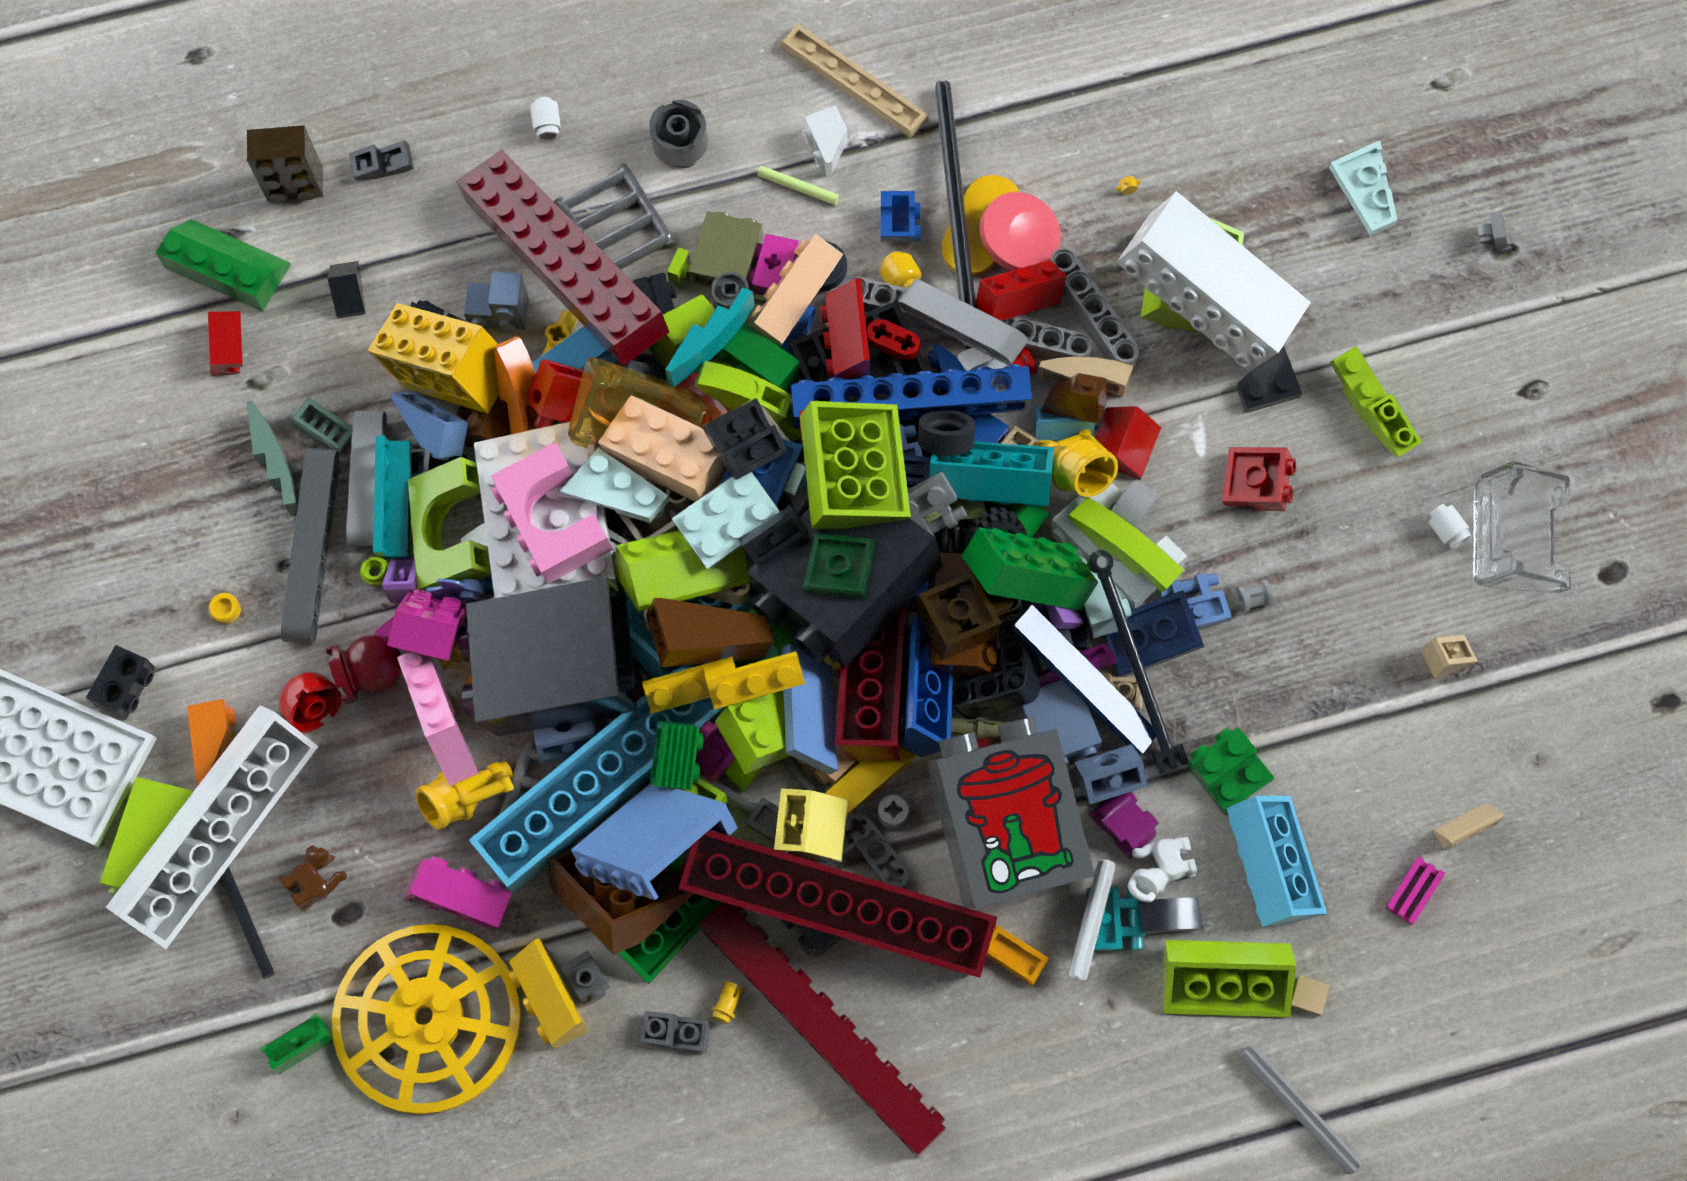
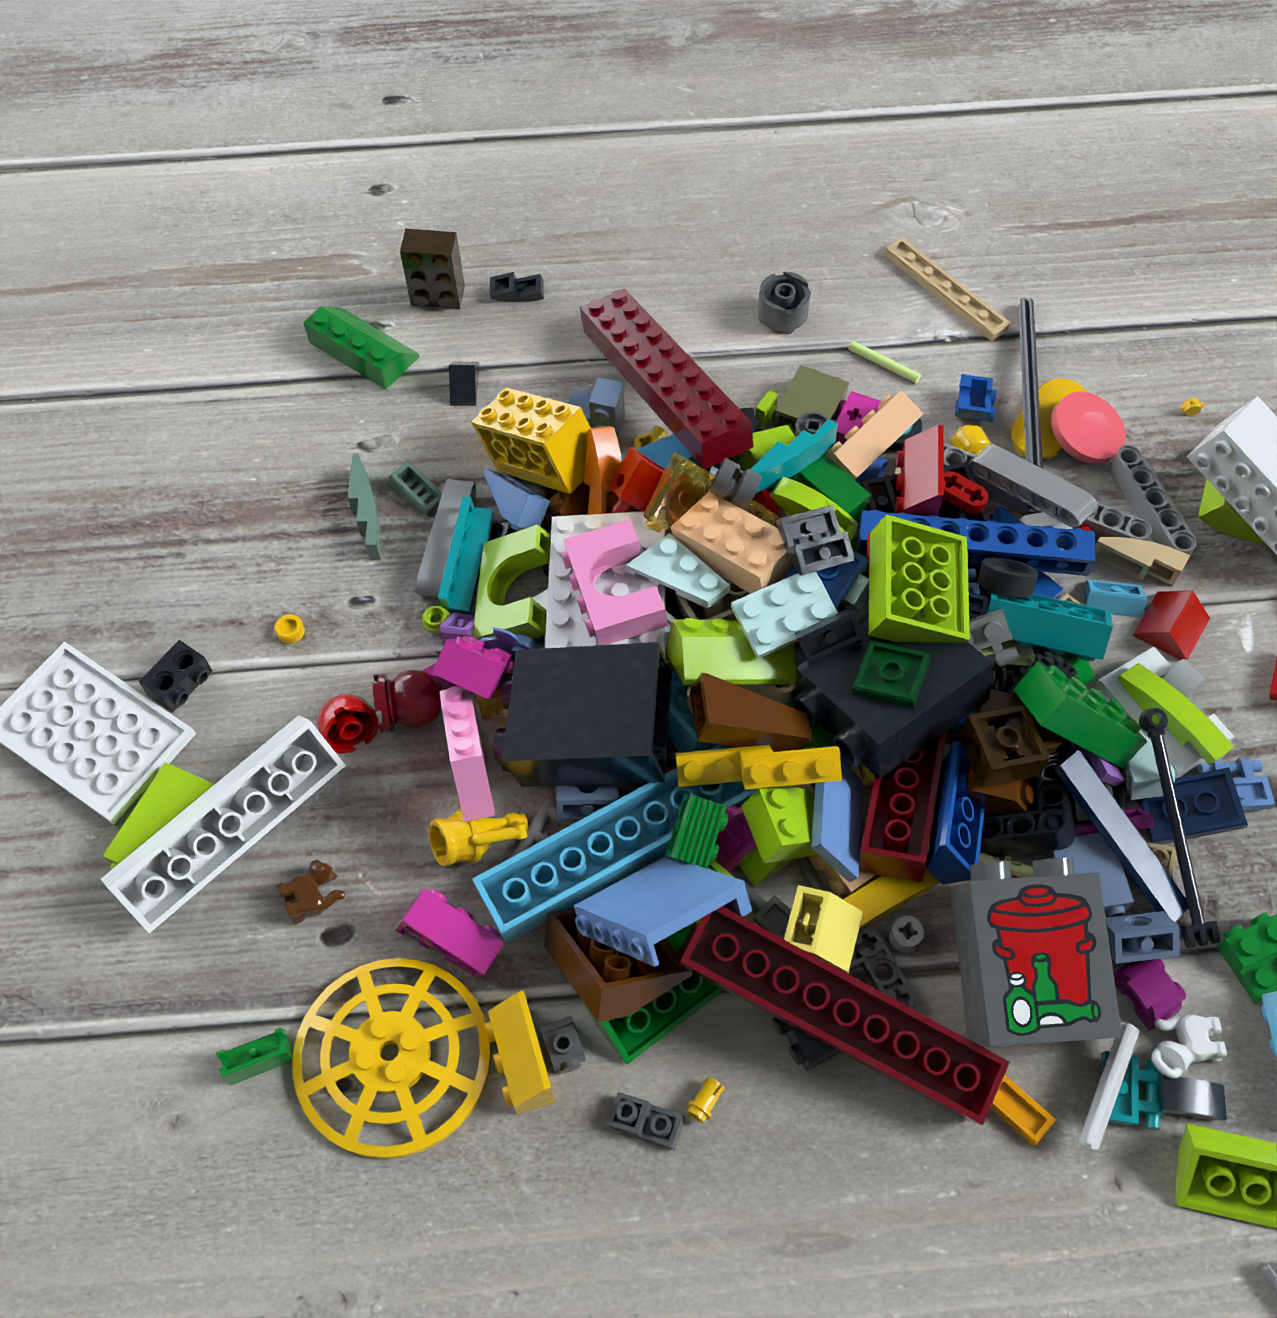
camera: 10 degrees right, 10 degrees down
orange slope [187,699,237,787] -> none
red hinge [208,311,243,376] -> none
black bar [220,866,275,979] -> none
dark grey beam [281,448,340,644] -> none
white brick [530,97,561,141] -> none
flat silver bar [553,163,676,270] -> none
dark red brick [698,902,946,1158] -> none
white slope [802,105,847,176] -> none
red brick [976,260,1067,321] -> none
yellow piece [1035,429,1118,497] -> none
reddish brown slope [1042,373,1107,423] -> none
none -> dark grey wheel [709,458,762,509]

